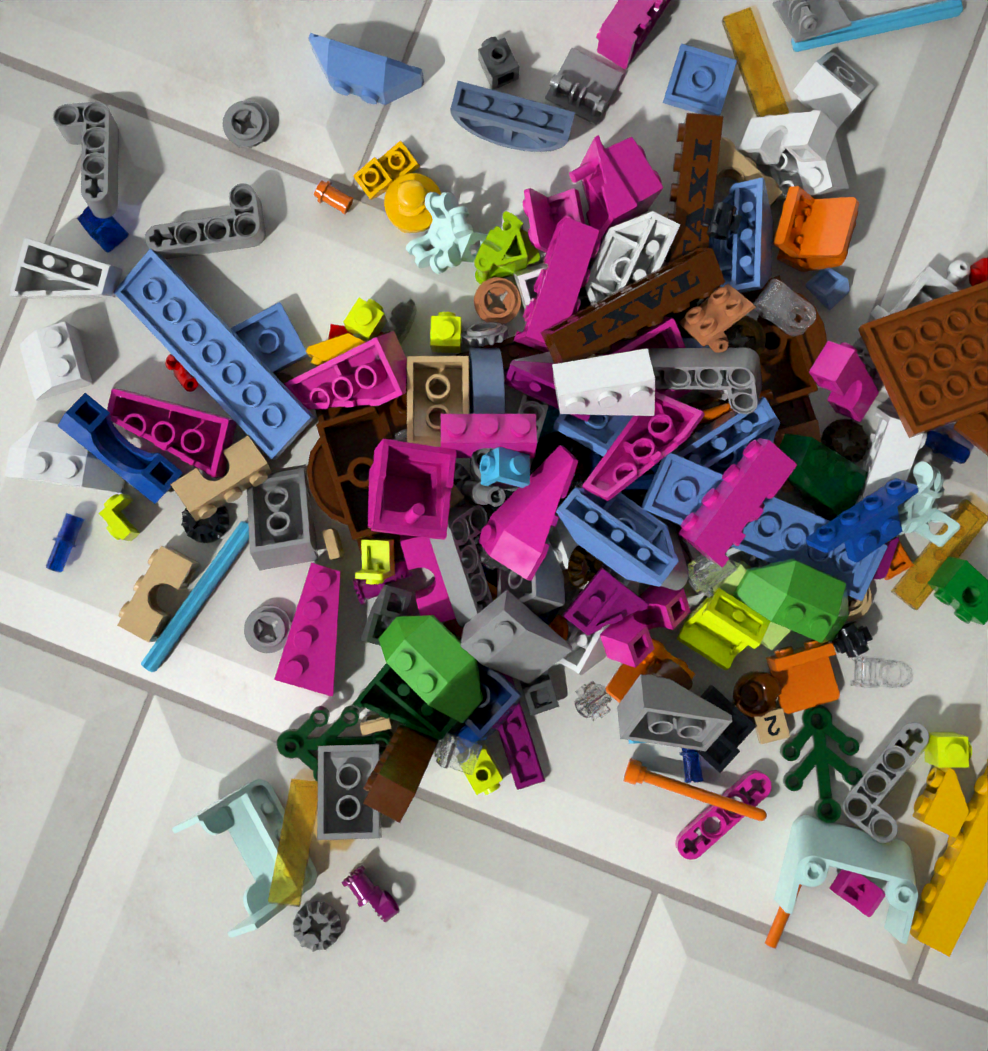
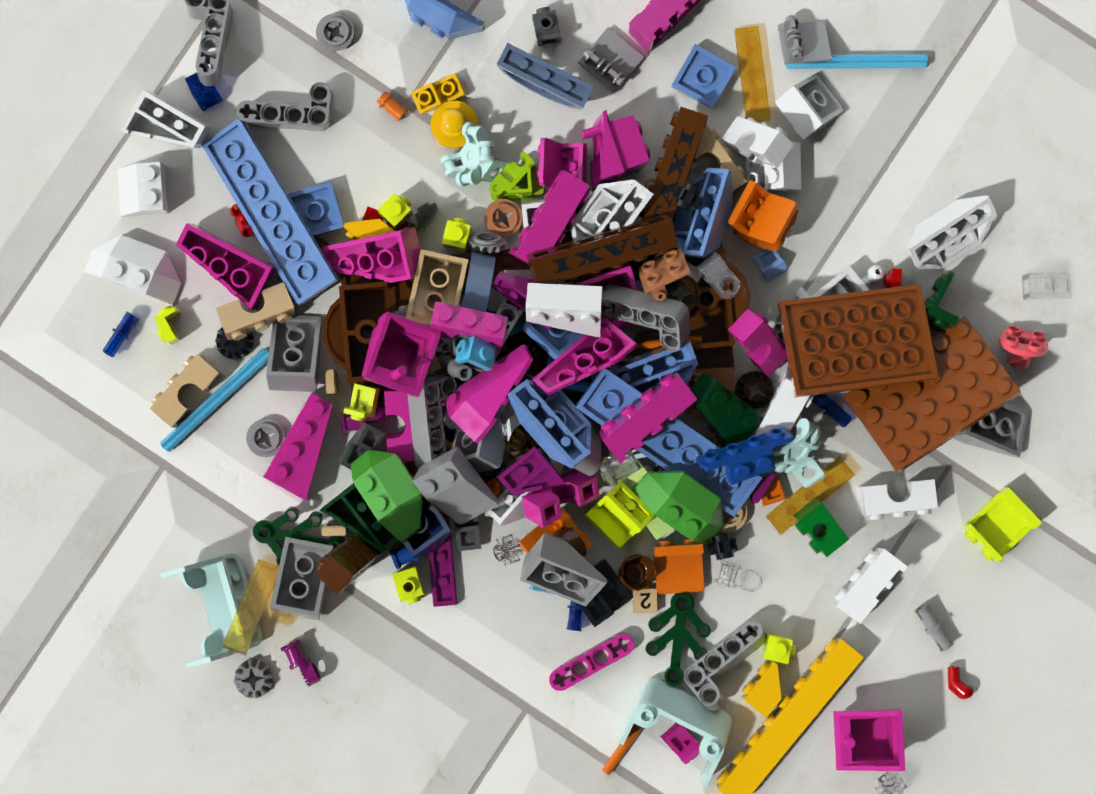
camera: 15 degrees right, 0 degrees up
blue arch [58,393,183,504] -> none
clear bracket [435,732,482,775] -> none
orange piece [623,758,767,821] -> none

